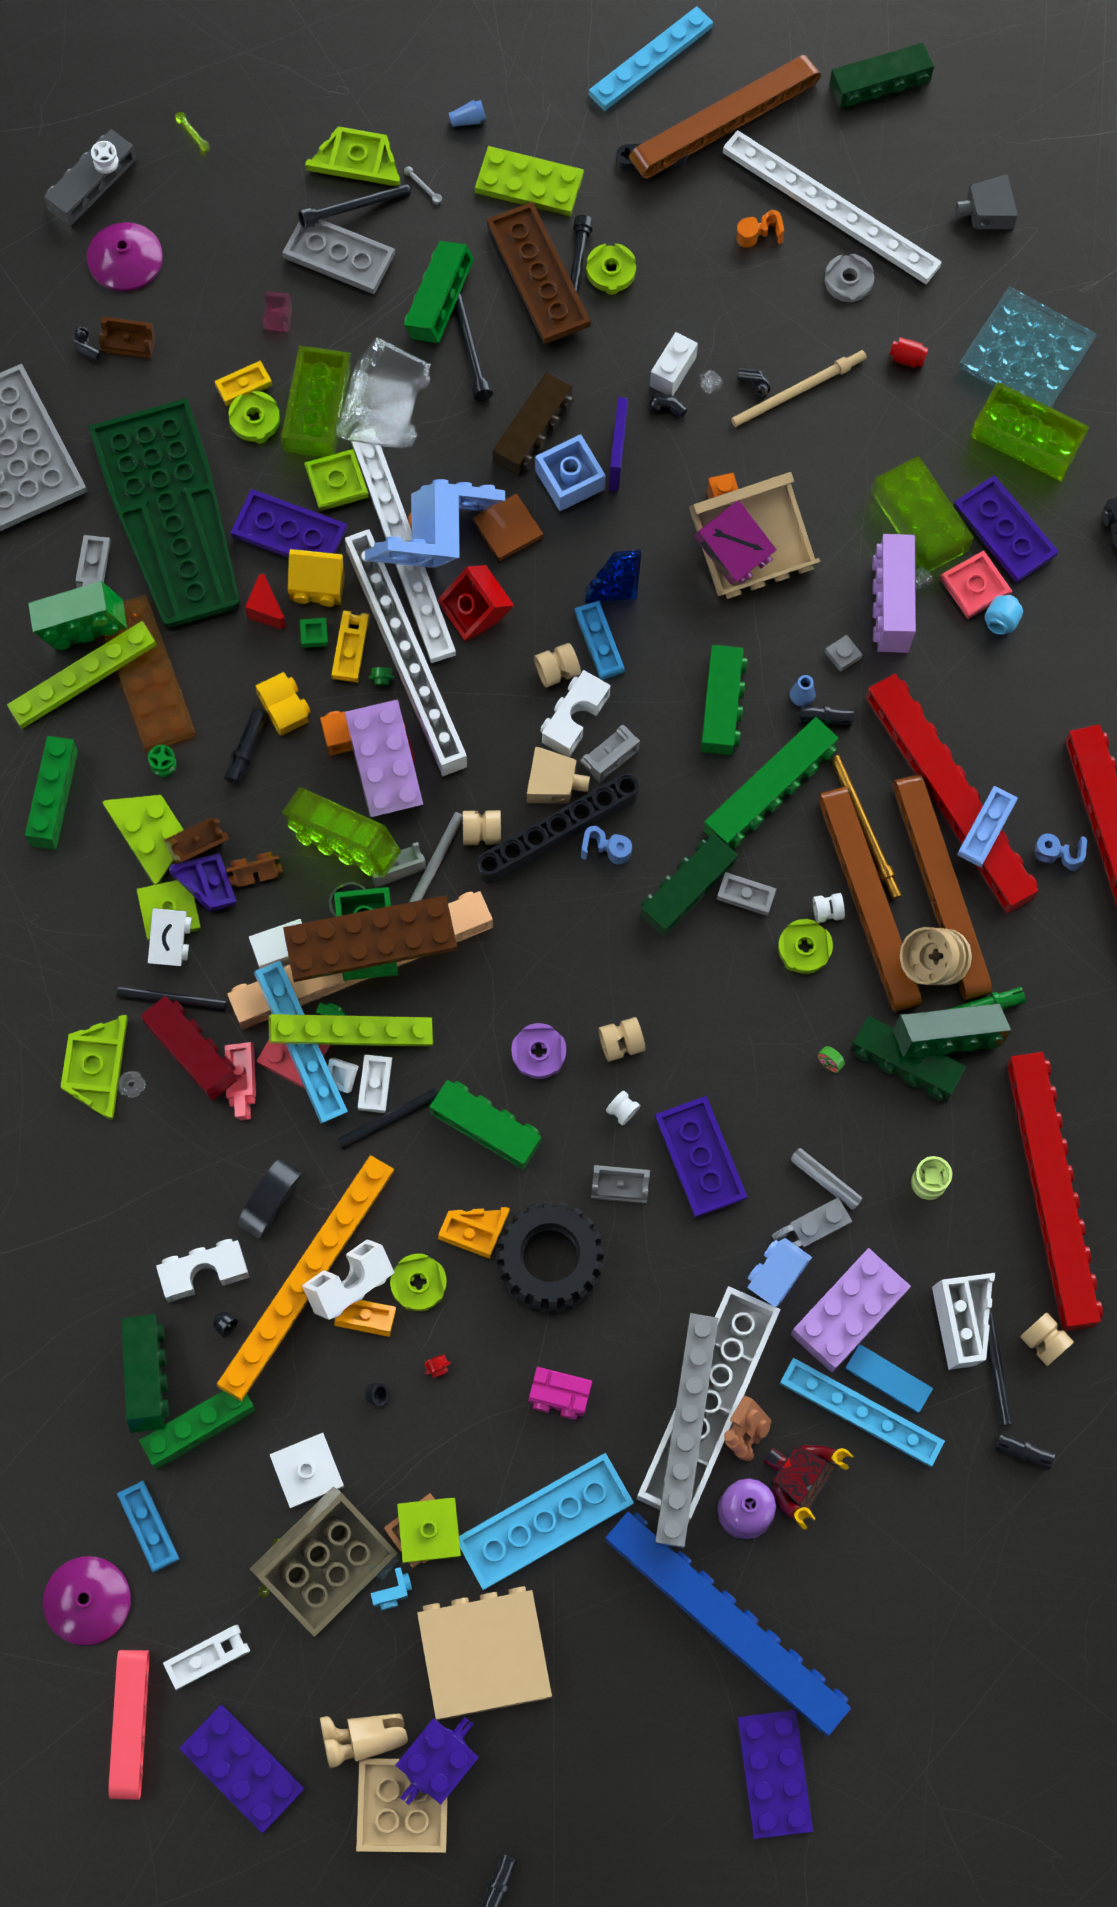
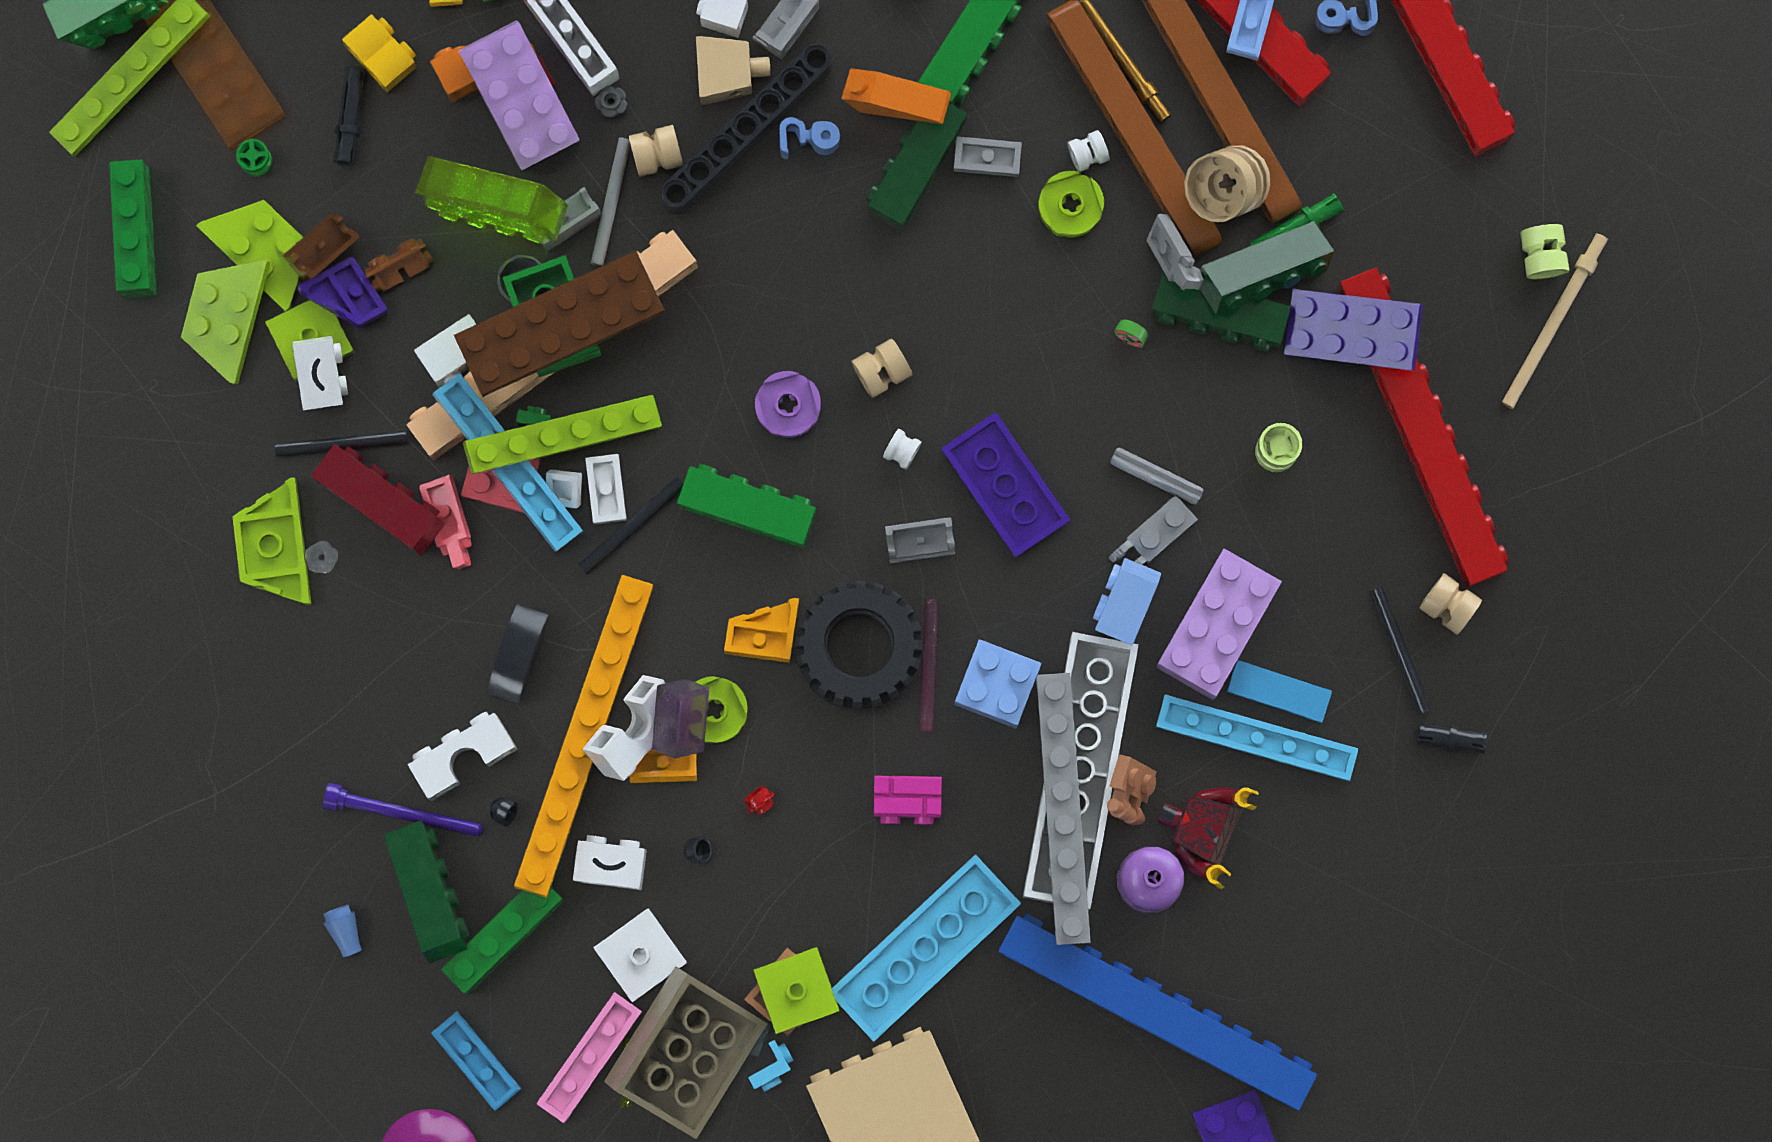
camera: 10 degrees left, 10 degrees up
white wedge [932,1273,995,1370] -> none
none -> lime wing [181,260,270,384]
none -> dark purple piece [323,783,483,836]
none -> medium blue cone [323,905,362,957]
none -> bright pink plate [536,992,643,1123]
none -> white brick [573,835,647,890]
none -> dark grey plate [595,86,627,117]
none -> clear purple brick [652,679,709,758]
none -> orange slope [841,68,952,124]
none -> clear pink bar [920,598,938,732]
none -> light blue brick [954,639,1041,729]
none -> light grey hinge [1146,214,1203,290]
none -> plate [1284,289,1423,370]

